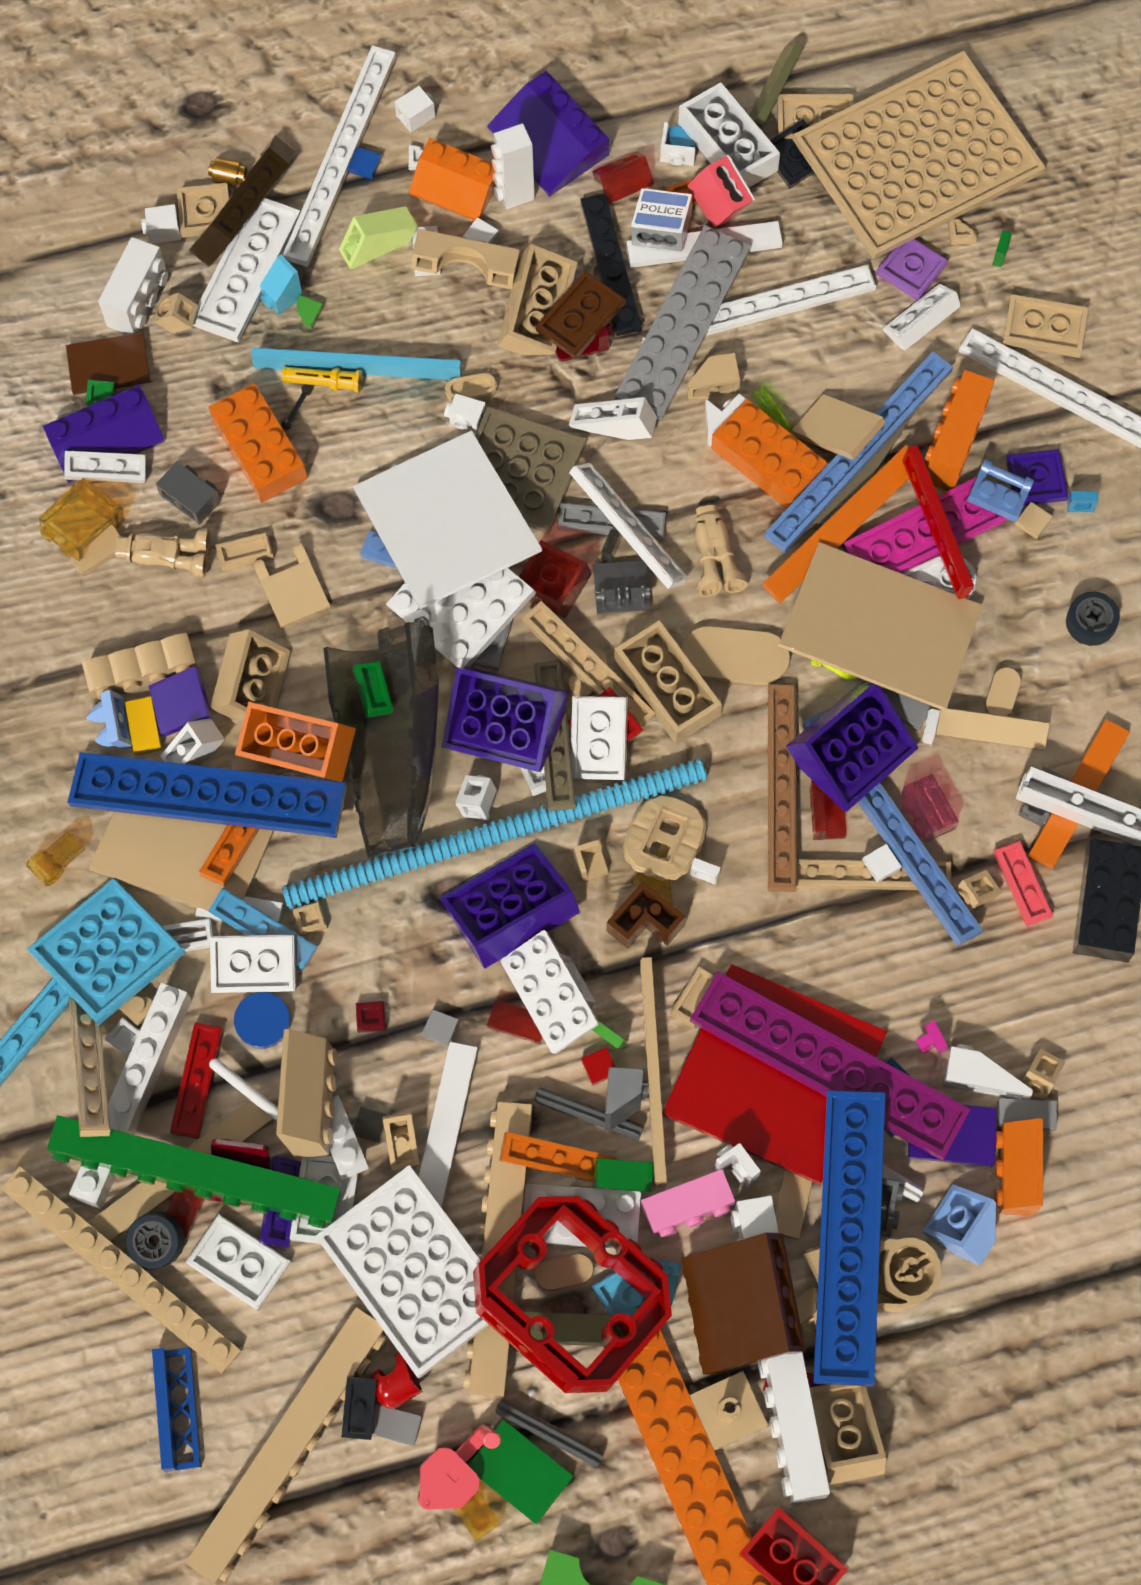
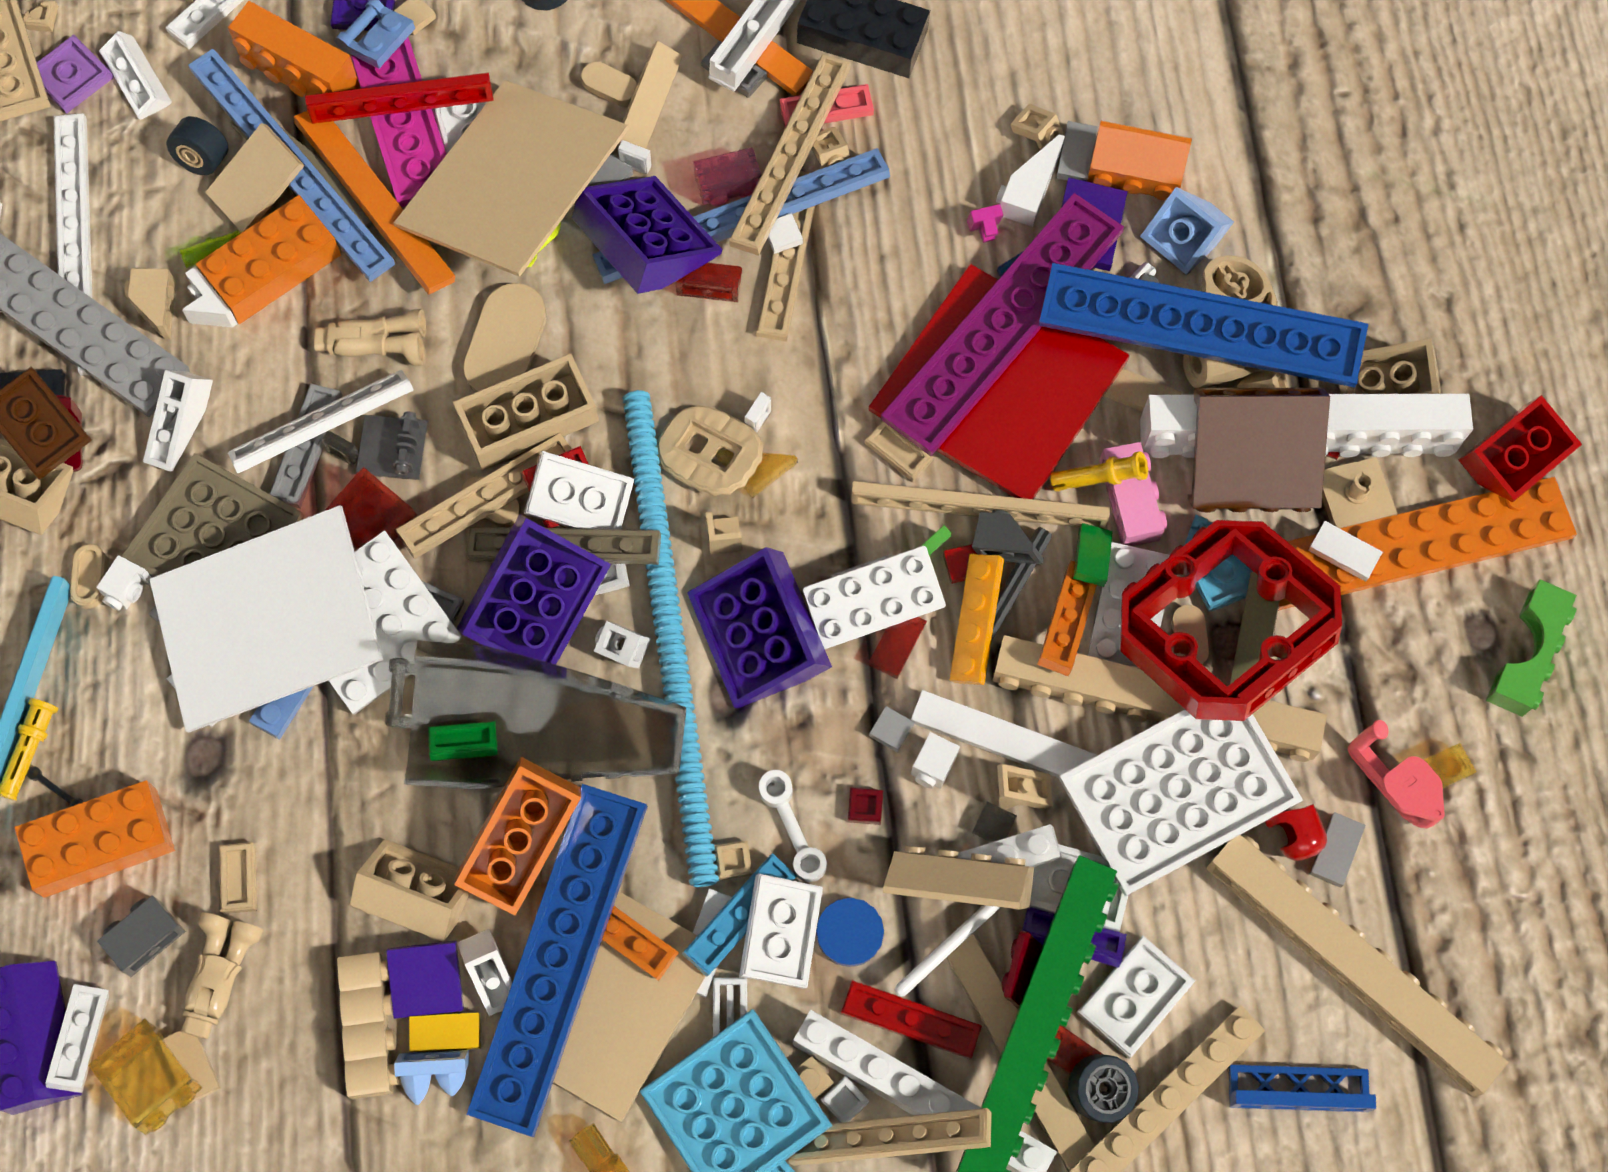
camera: 85 degrees left, 0 degrees up
tan flag [253,543,330,628] -> none
black plate [341,1376,377,1440] -> none
green tile [468,1420,573,1525] -> none
dark grey axle [495,1399,604,1467] -> none
reddish brown brick [606,881,686,949] -> none
white bracket [714,1143,761,1189] -> none
medium nougat tile [768,684,796,892] -> none
none -> black wheel [166,116,229,176]
none -> tan tile [729,54,850,256]
none -> white piece [759,770,827,882]
none -> white brick [911,732,960,789]
none -> light orange plate [949,554,1004,685]
none -> yellow pin [1050,451,1148,492]
none -> white tile [1308,521,1383,582]

